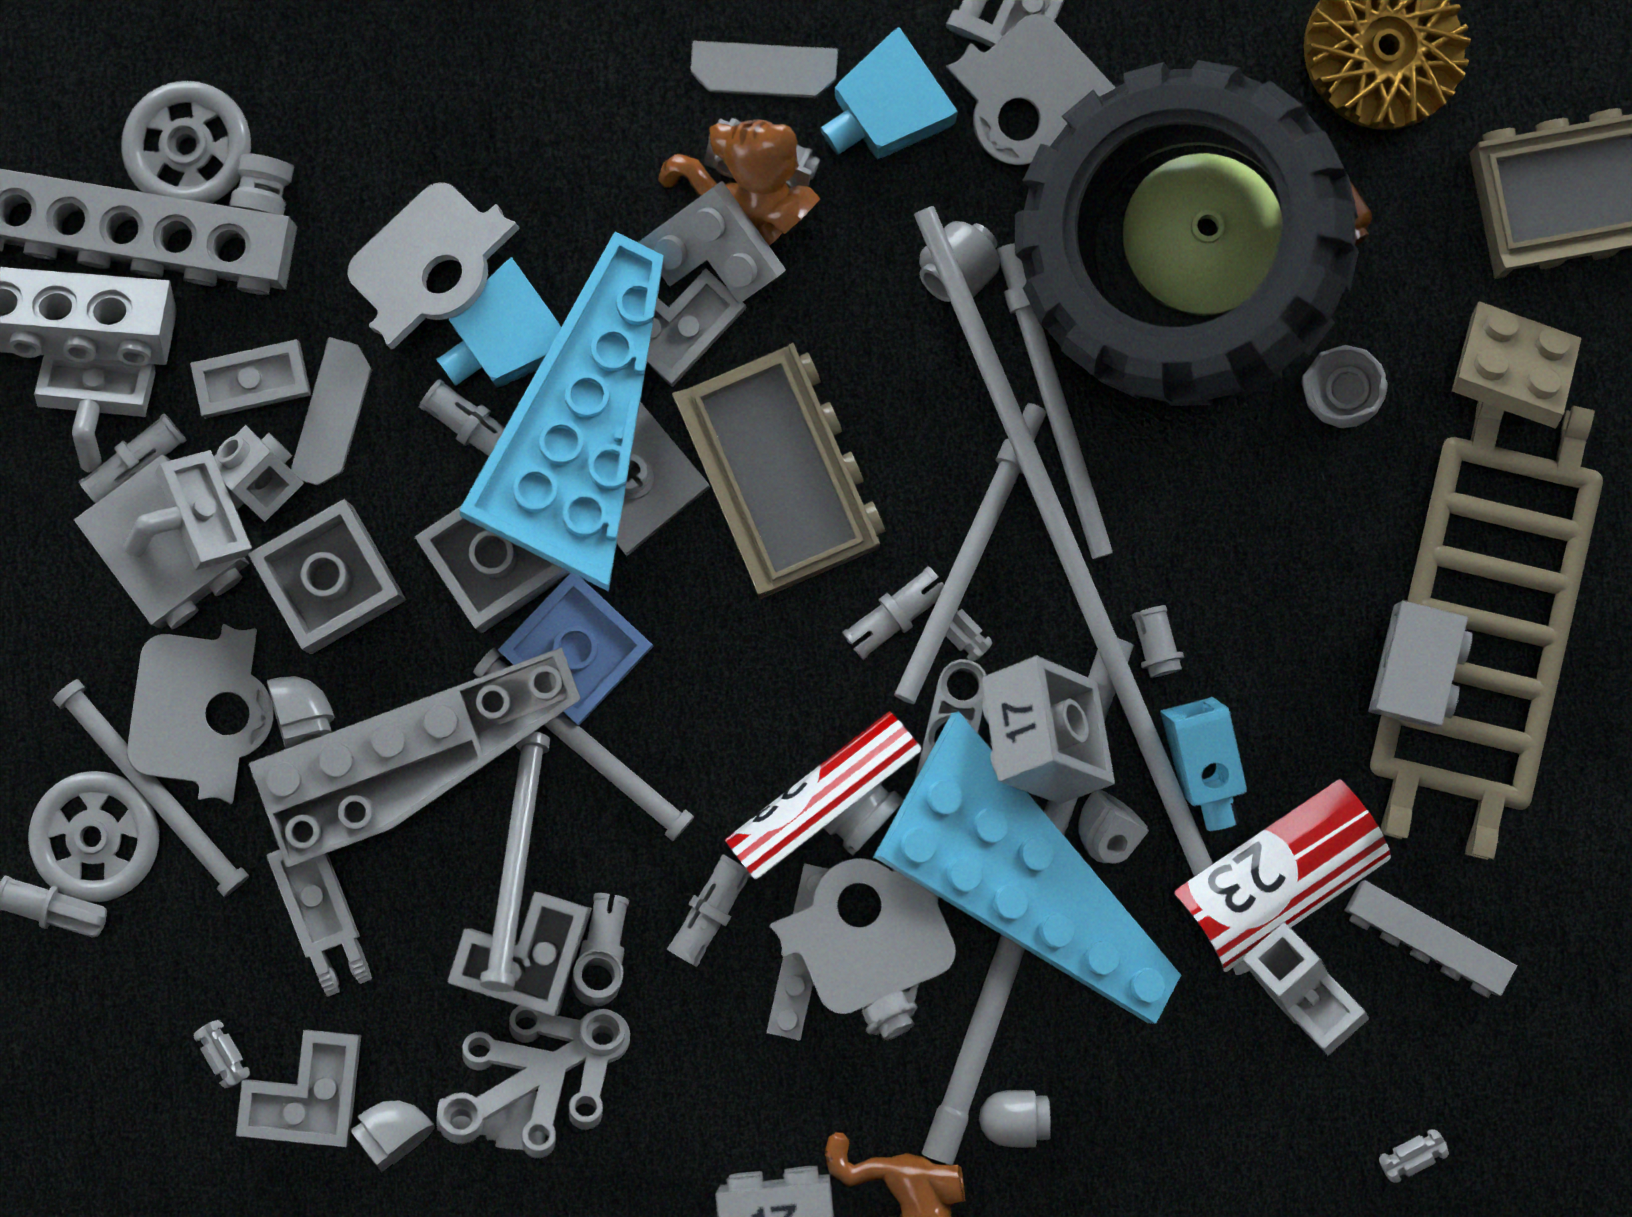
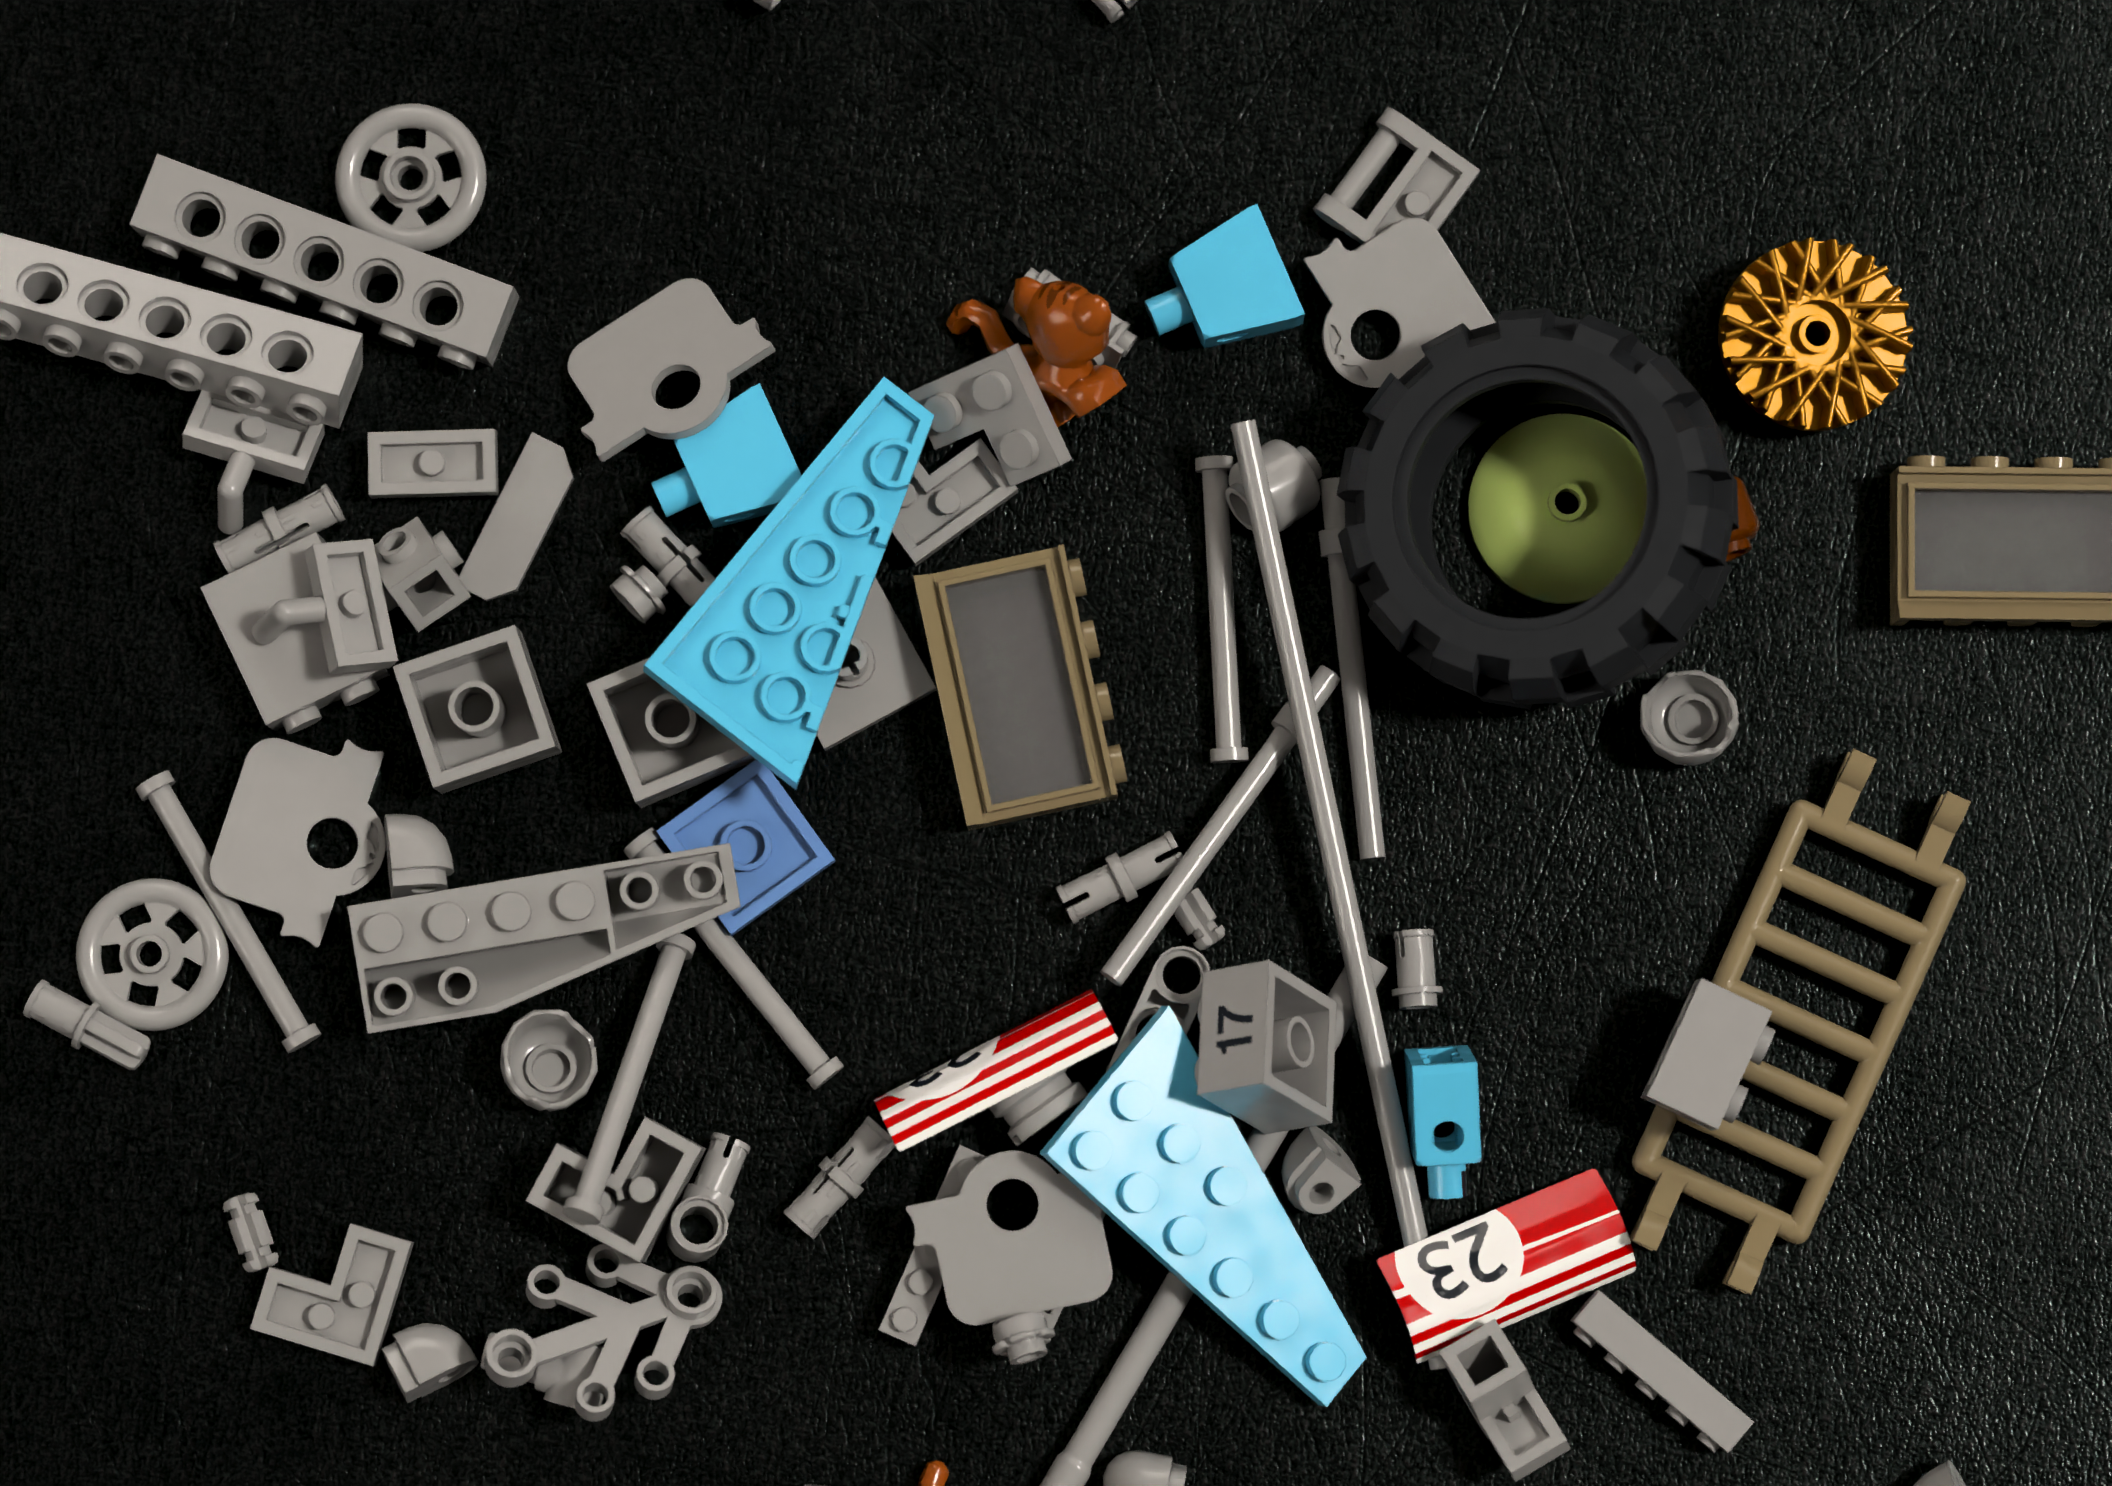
camera: 10 degrees right, 0 degrees up
light grey wheel [229,153,294,215] -> none
light grey hinge [267,850,372,996] -> none
light grey piece [691,41,838,98] -> none
dark tan plate [1452,301,1581,429] -> none
none -> light grey hair [500,1009,598,1111]
none -> light grey plate [610,565,668,623]
none -> light grey bar [1195,455,1249,763]

